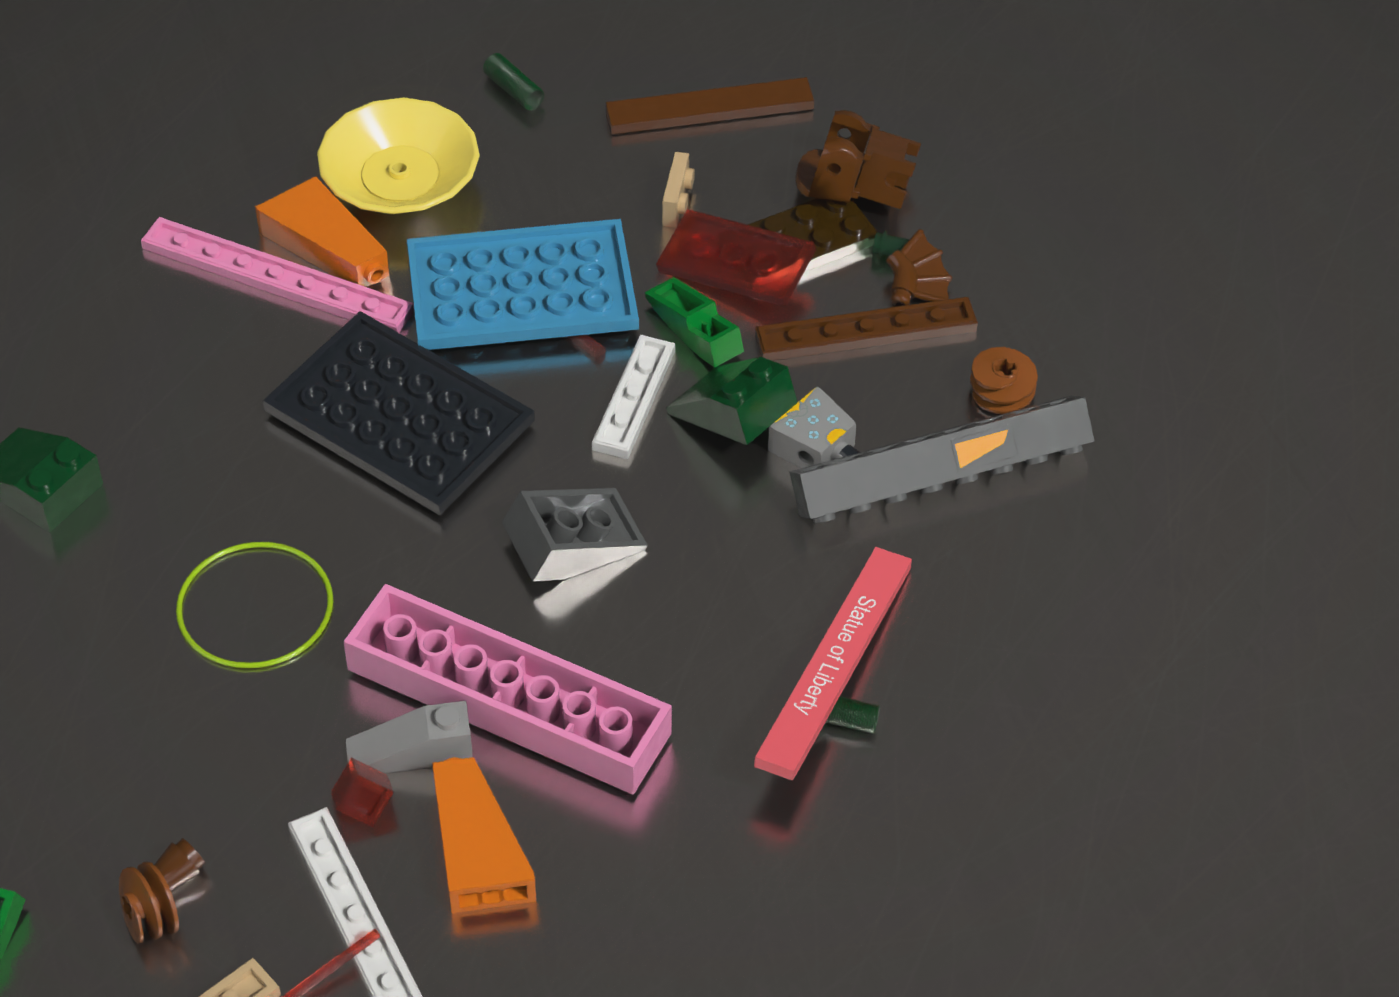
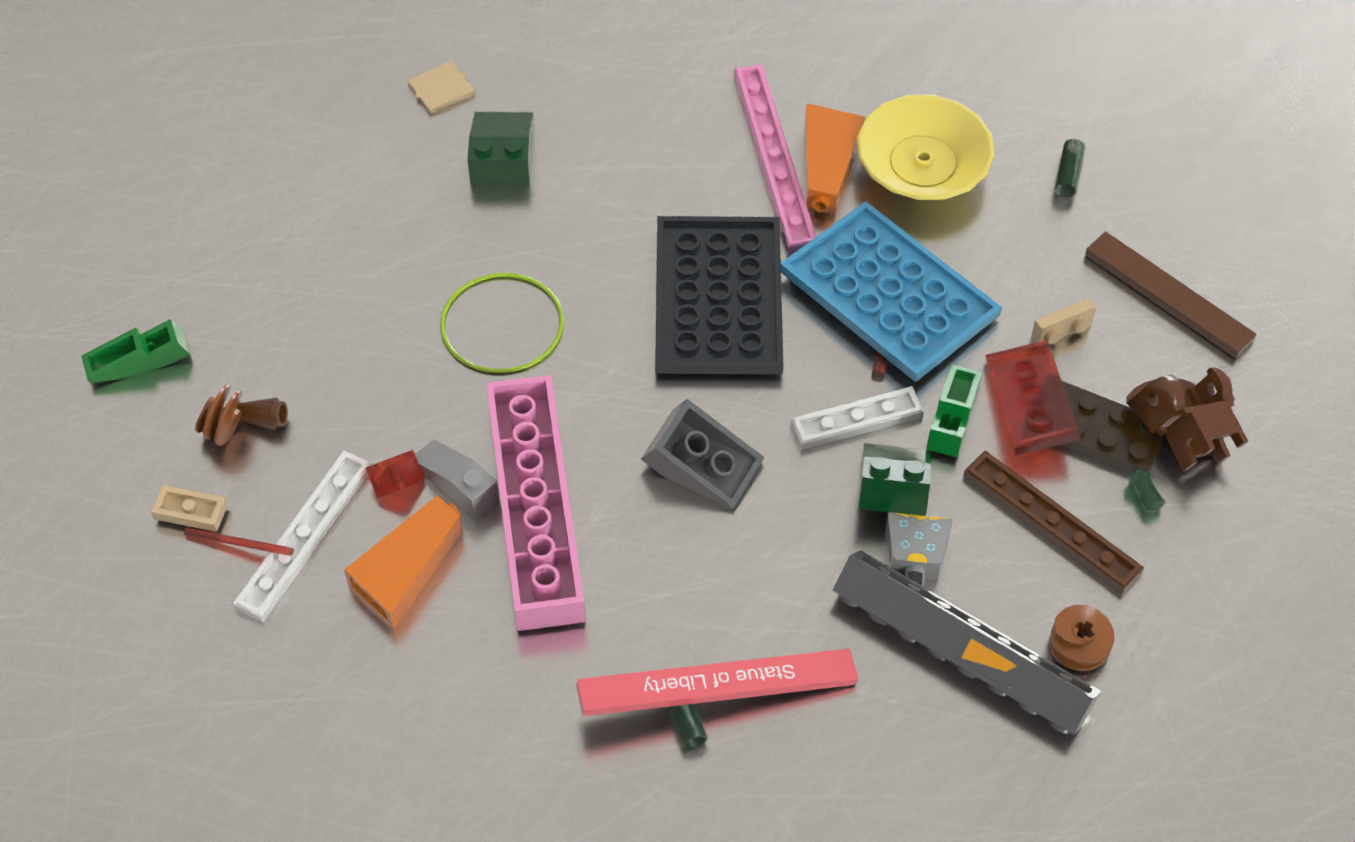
camera: 55 degrees right, 5 degrees up
reddish brown arm [886,229,952,306] -> none

